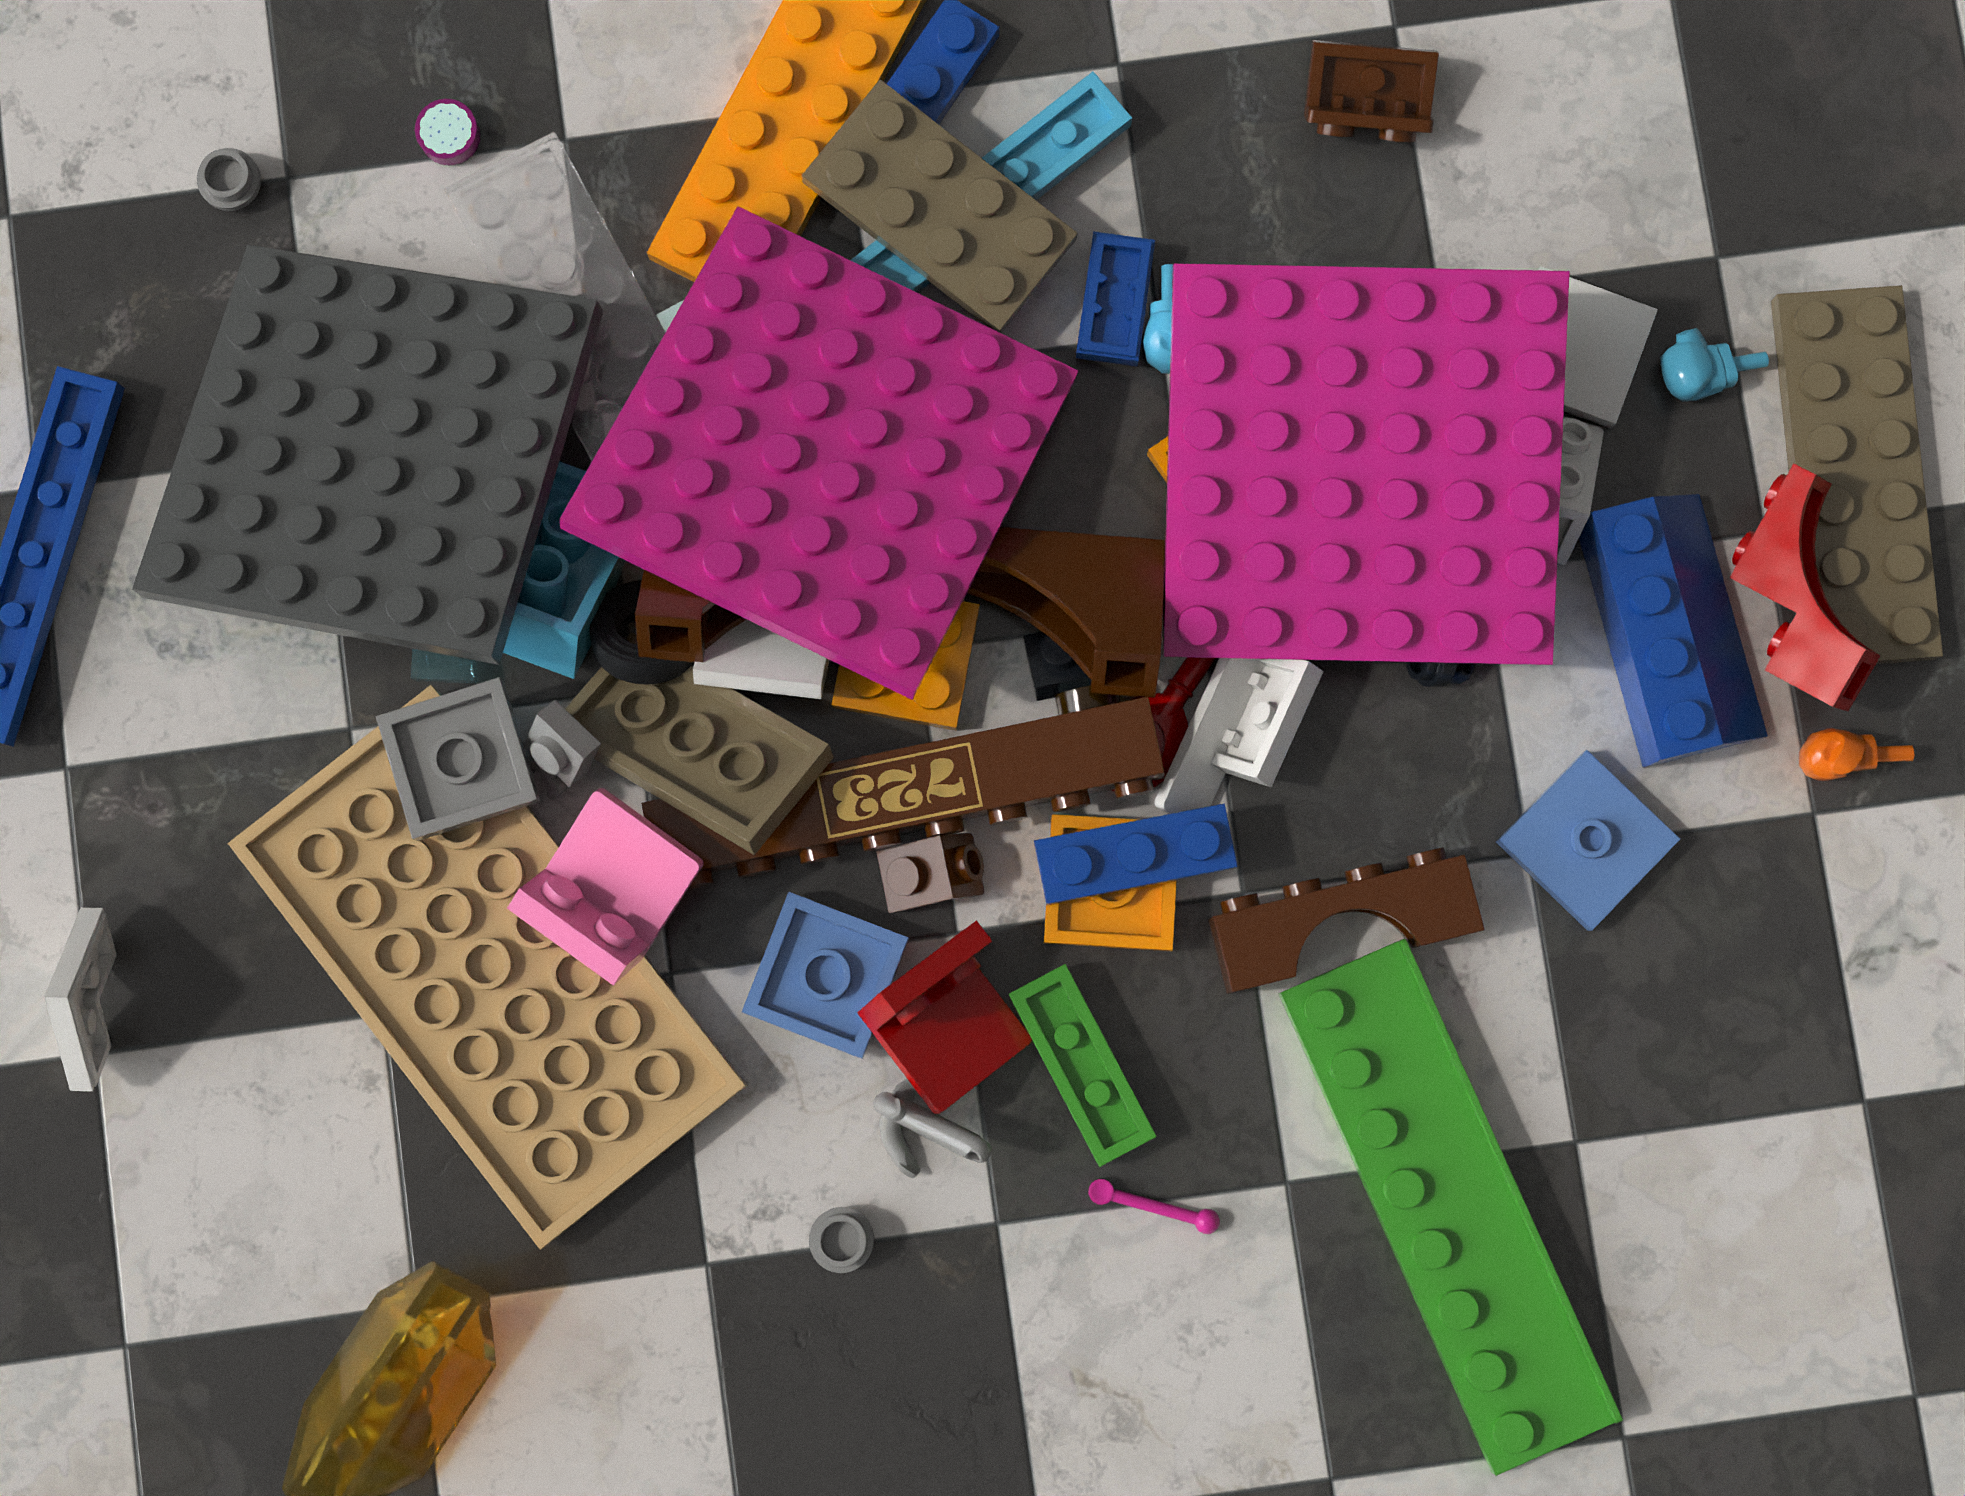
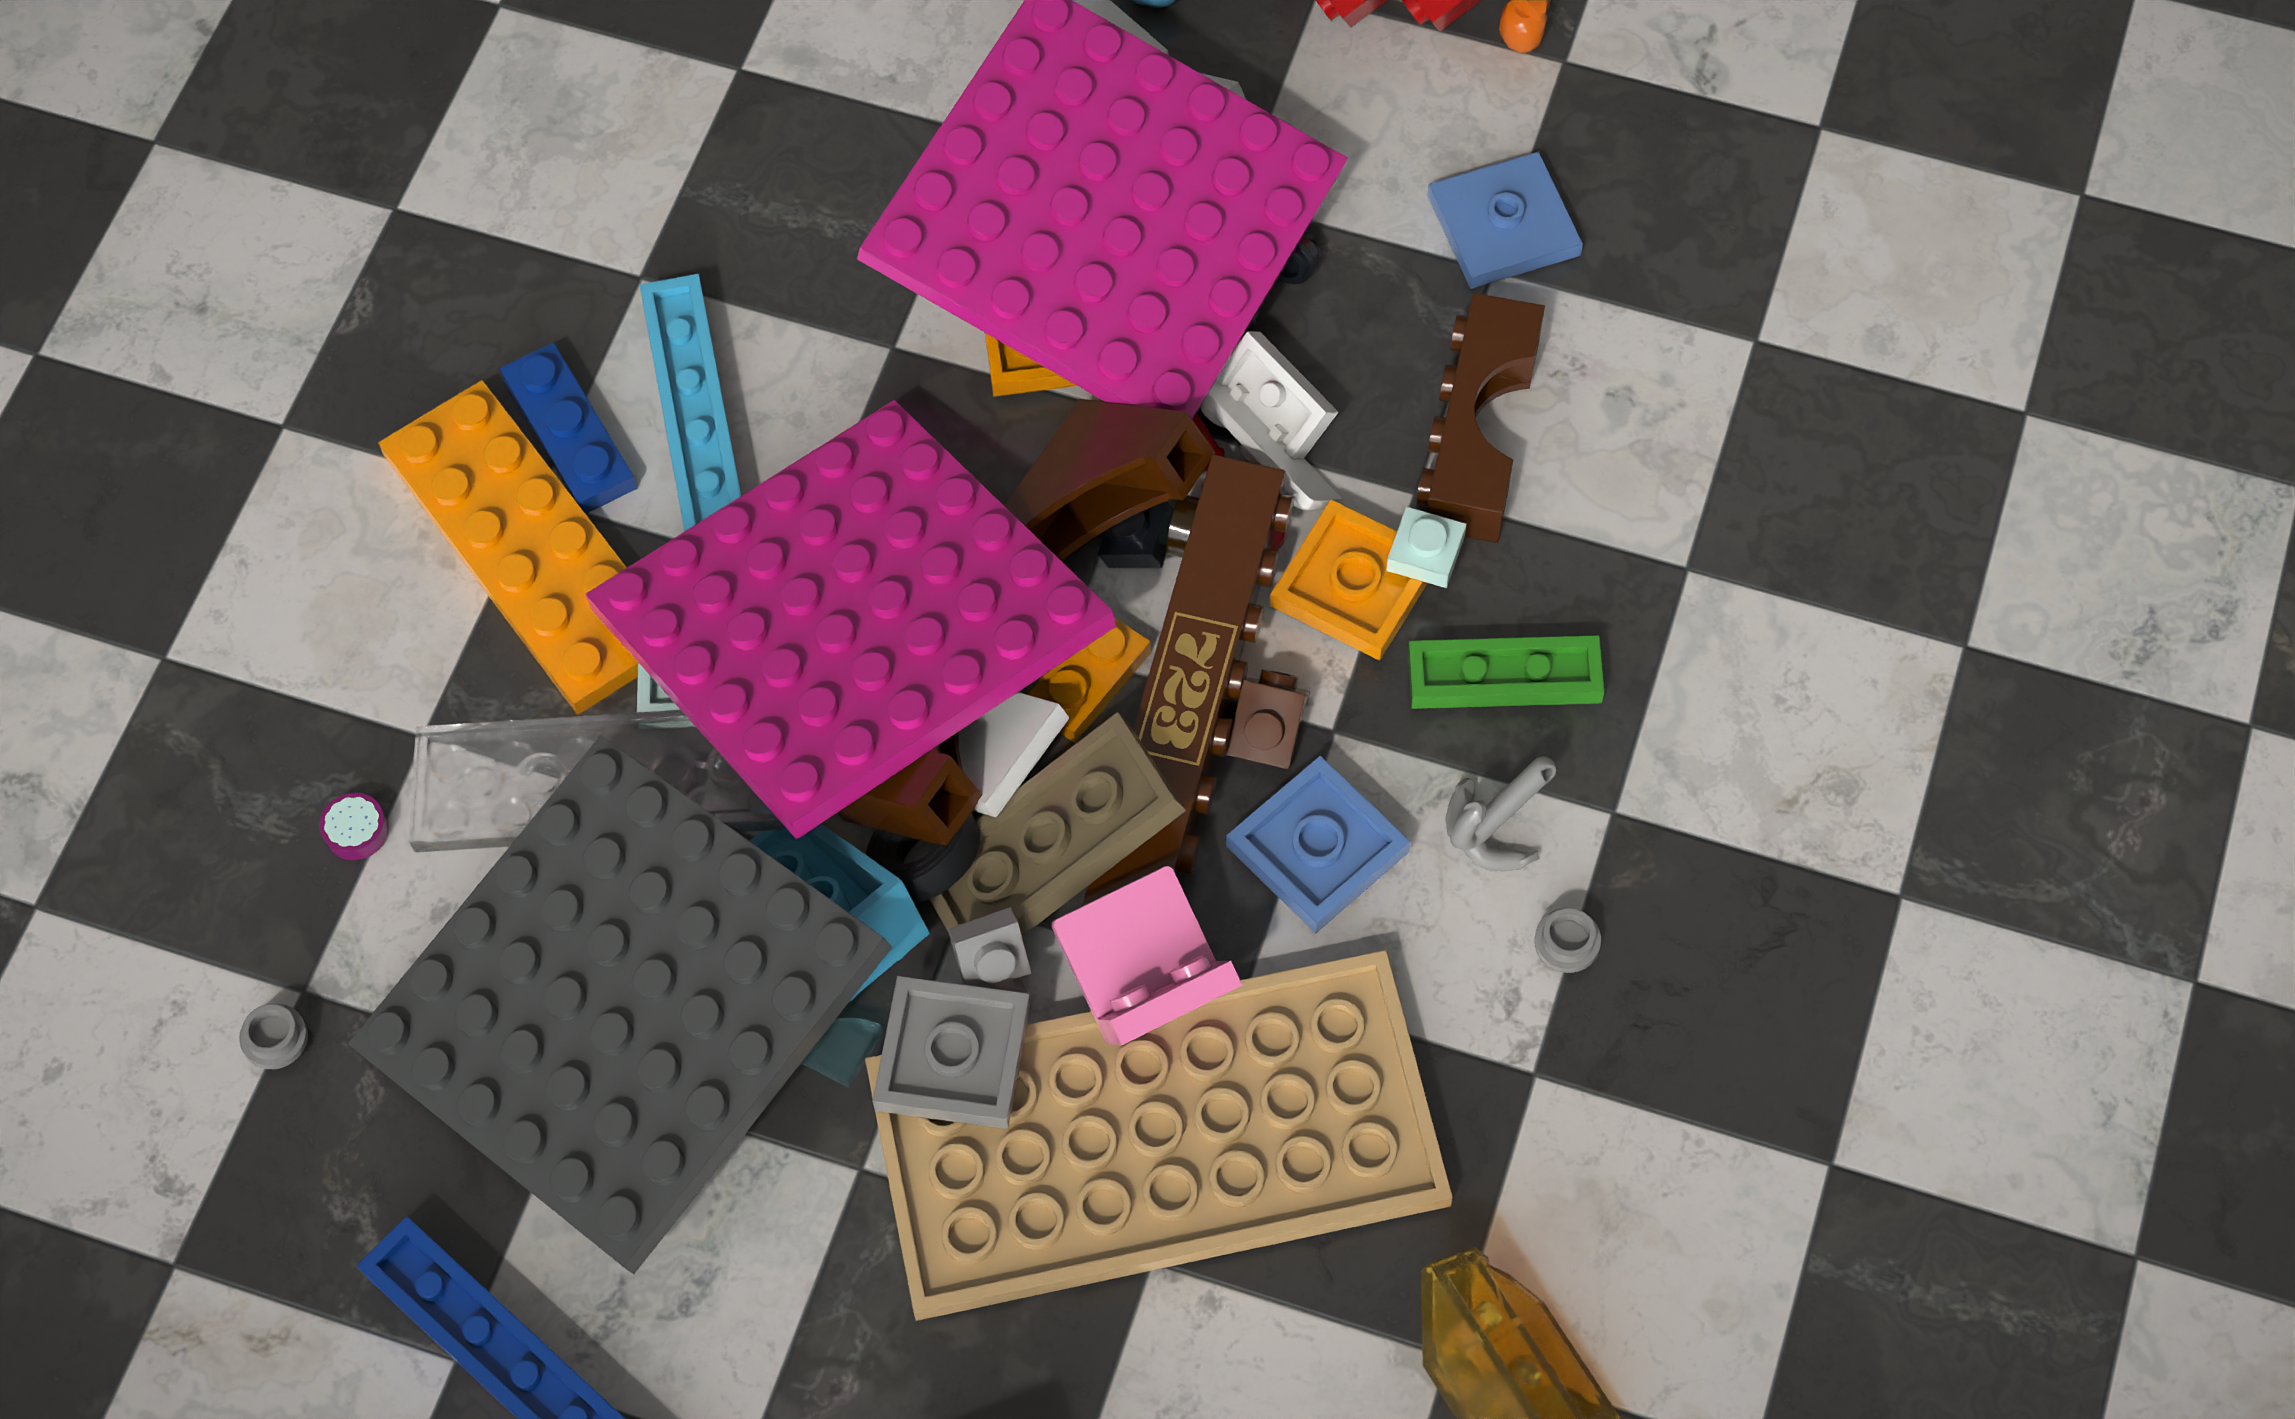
camera: 65 degrees left, 20 degrees down
dark tan plate [802,79,1078,333] -> none
red bracket [857,920,1032,1114] -> none
blue plate [1034,803,1238,905] -> none
blue plate [1076,231,1155,366] -> none
dark pink hinge [1088,1179,1220,1234] -> none
medium azure piece [1142,264,1173,374] -> none
bright green plate [1278,938,1623,1476] -> none
reddish brown bracket [1304,40,1439,142] -> none
blue slope [1579,494,1768,768] -> none
none -> light aqua plate [1386,506,1466,588]

